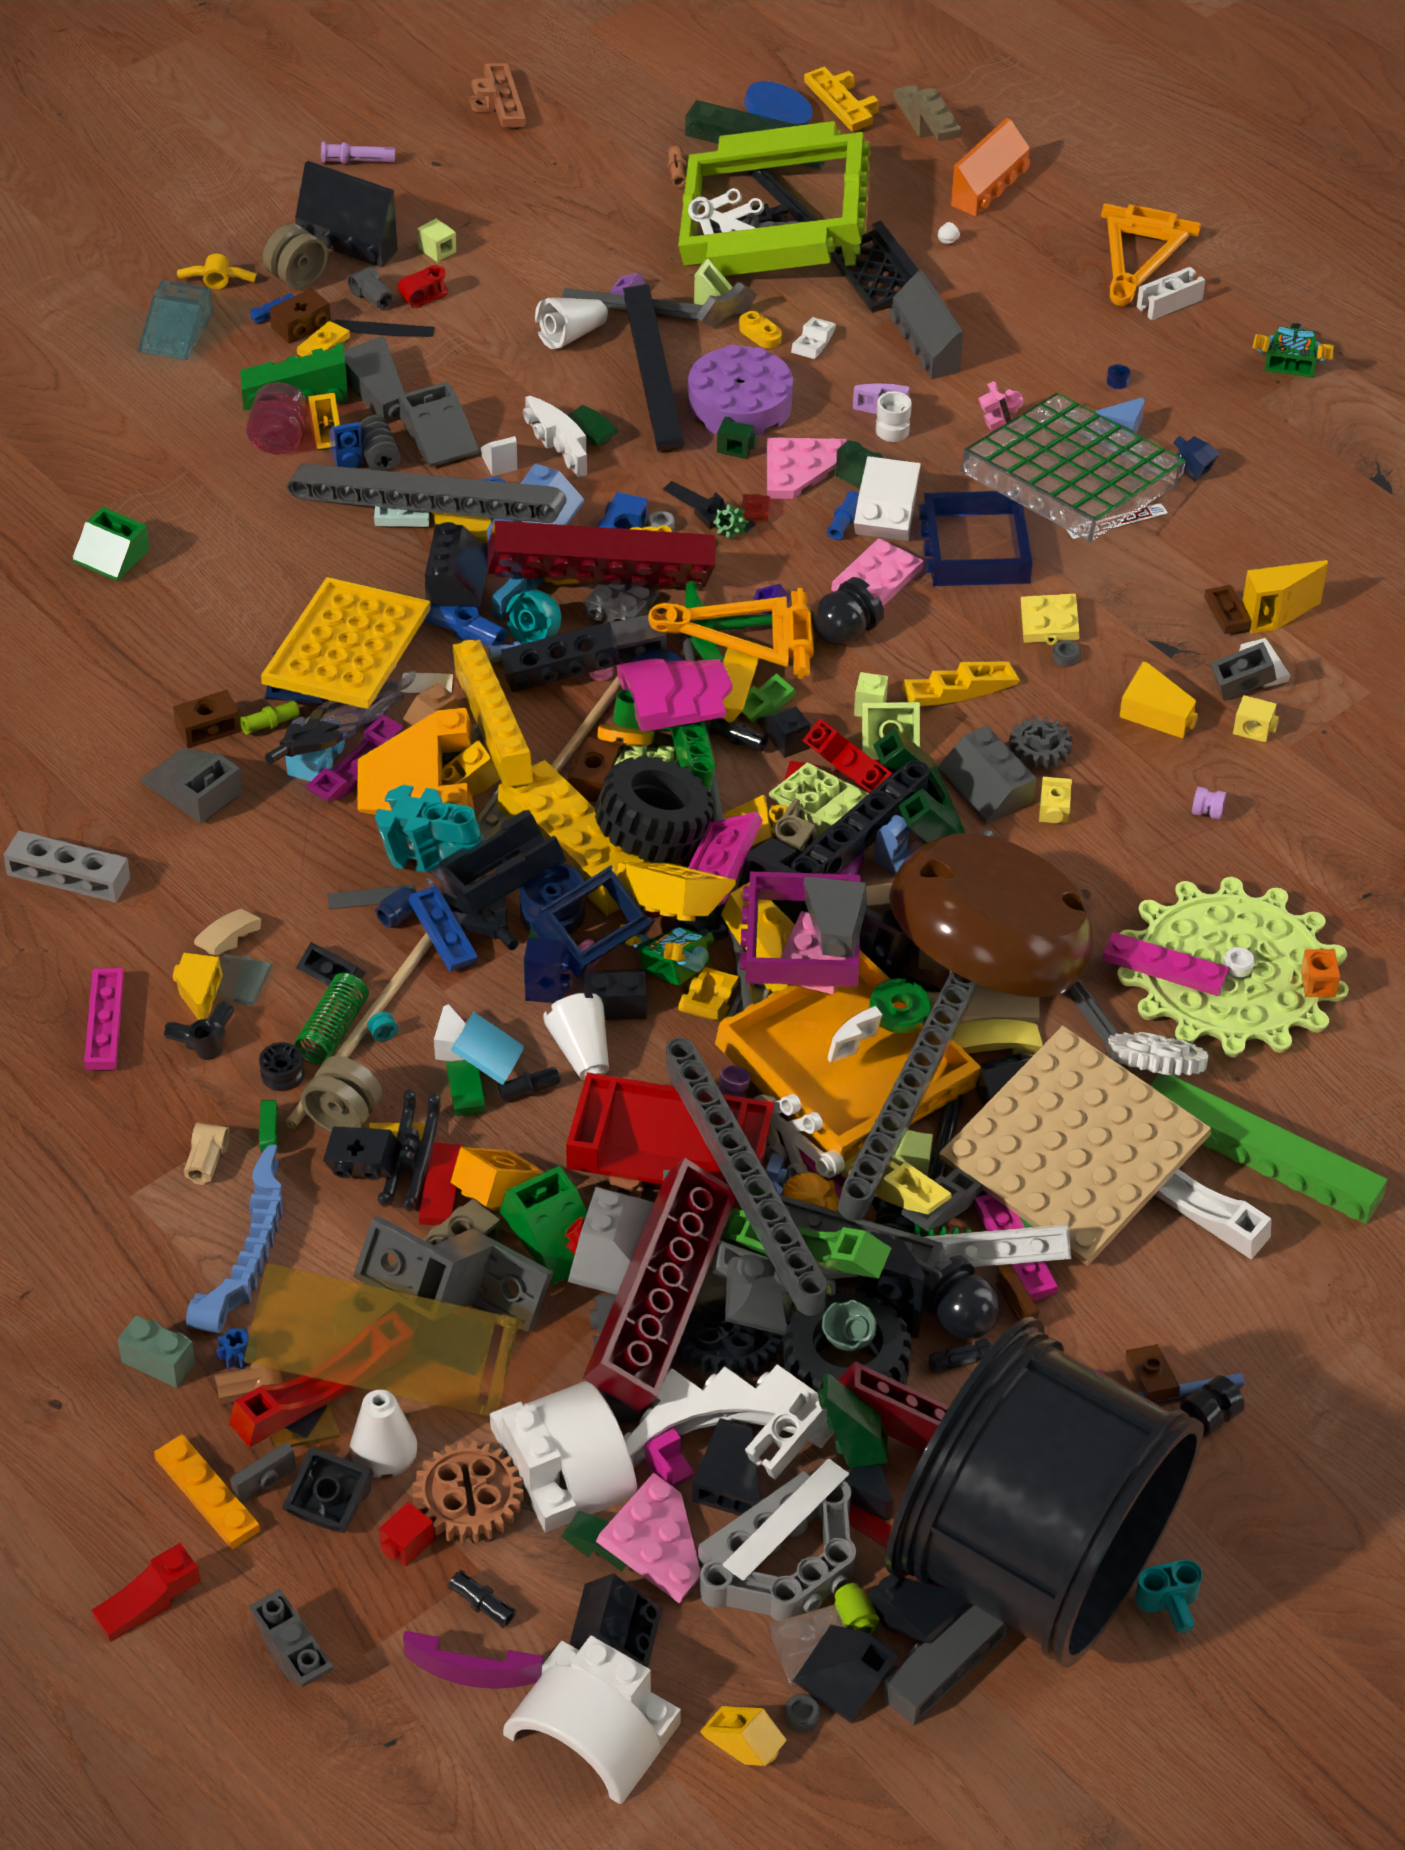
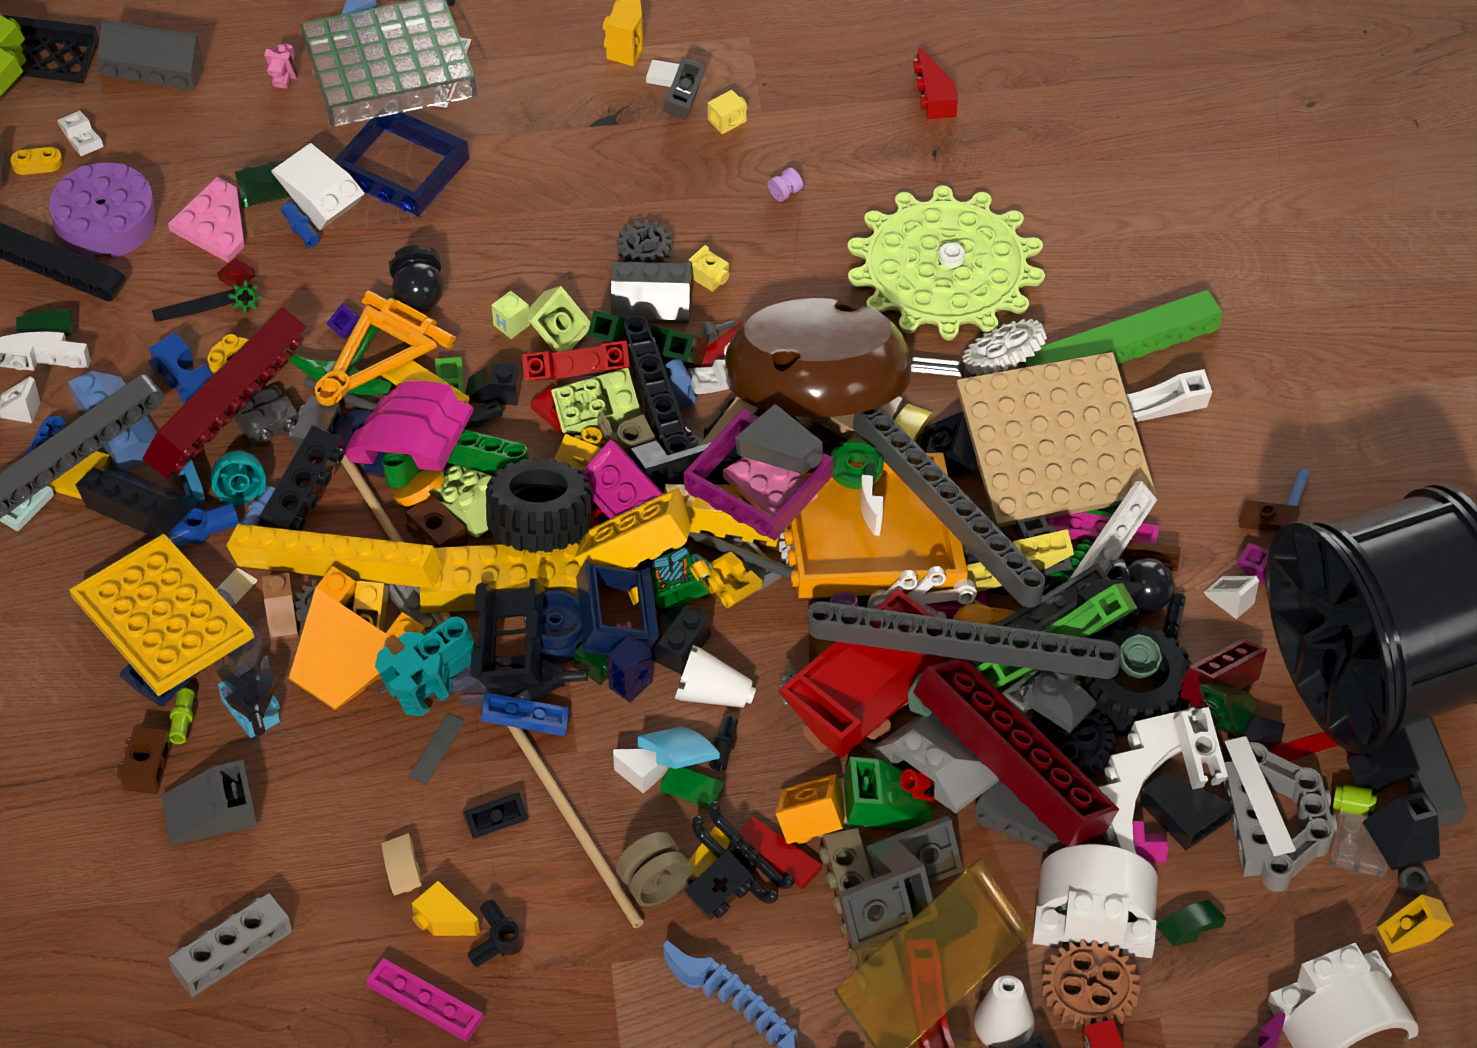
camera: 55 degrees left, 5 degrees up
tan piece [184,1122,230,1185] -> none
clear light blue piece [216,953,272,1006] -> none
black wheel [259,1042,304,1091] -> none
green beam [259,1099,278,1153] -> none
green piece [294,973,369,1064] -> none
magenta slope [306,714,404,802] -> none
teal bush [367,1011,399,1042] -> none
dark blue brick [375,886,416,928] -> none
black pin [448,1570,516,1628] -> none
black slope [569,1573,662,1668] -> none
bright pink plate [596,1473,701,1604] -> none
light grey tile [648,511,675,532] -> none
black tile [694,492,727,529] -> none
dark green brick [717,416,759,459] -> none
bright pink plate [831,538,924,606] -> none
lavender slope [853,383,910,414] -> none
white wheel [876,391,912,442] -> none
yellow slope [901,662,1020,706] -> none
light yellow plate [1021,594,1079,645] -> none
dark grey tile [1052,640,1081,667] -> none
dark pink plate [1102,932,1229,996] -> none
yellow slope [1119,662,1198,739] -> none
black wheel [1180,1375,1245,1437] -> none
reddish brown plate [1204,585,1252,634] -> none
orange brick [1301,949,1340,997] -> none

